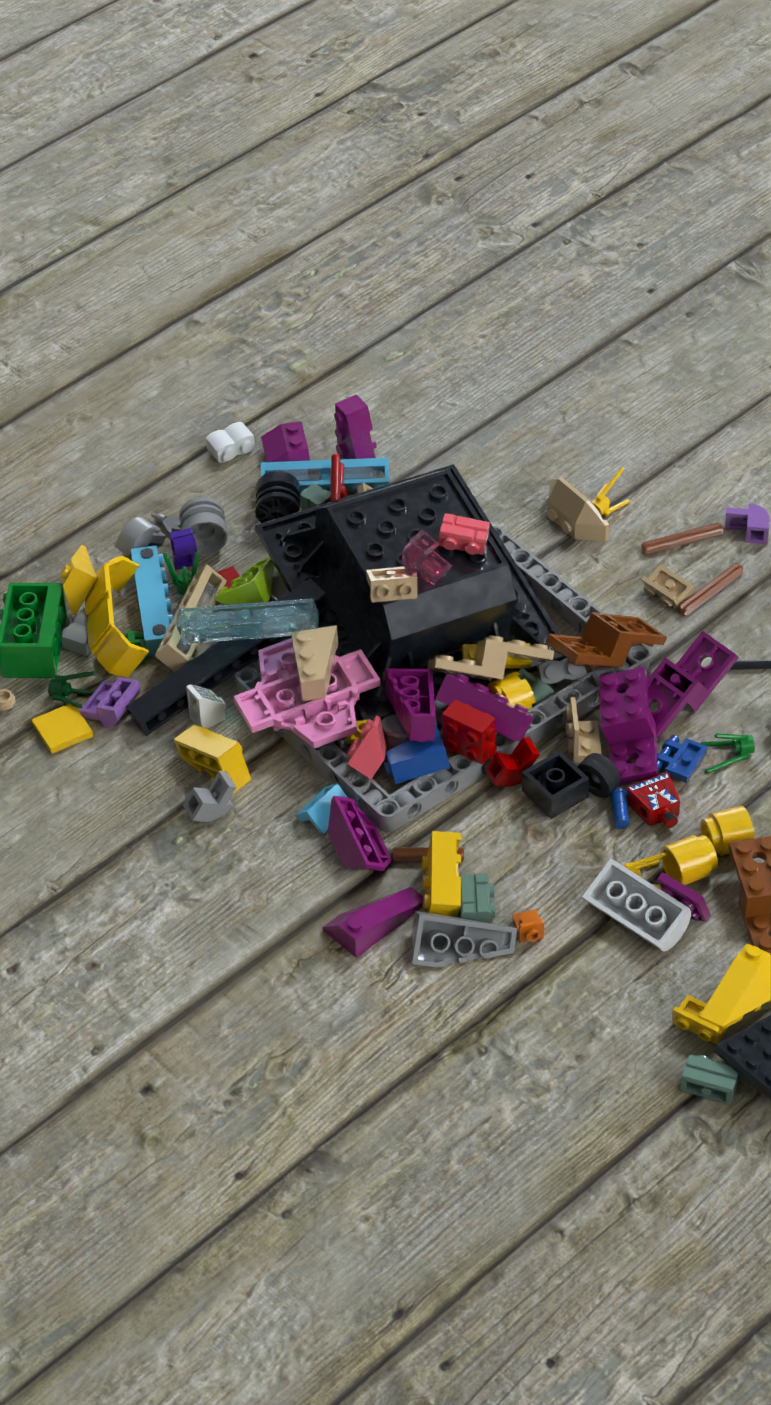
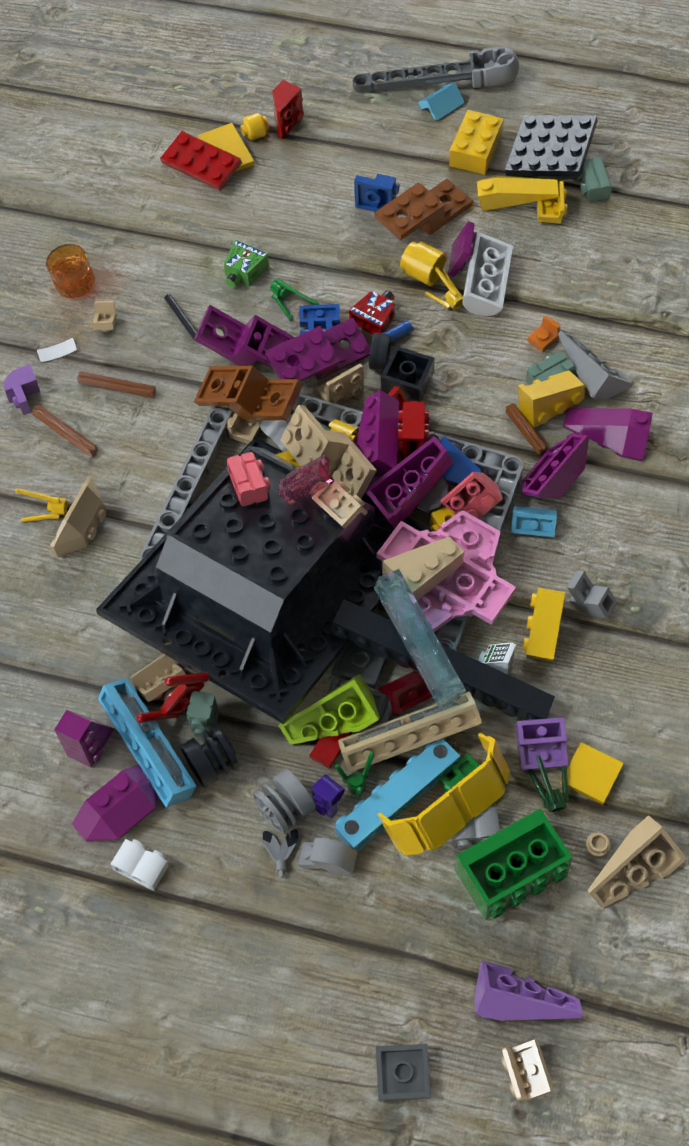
camera: 120 degrees left, 15 degrees up
yellow wedge [60,545,97,615] -> none
tan bracket [641,564,695,609] -> none
yellow piece [700,806,755,856] -> none

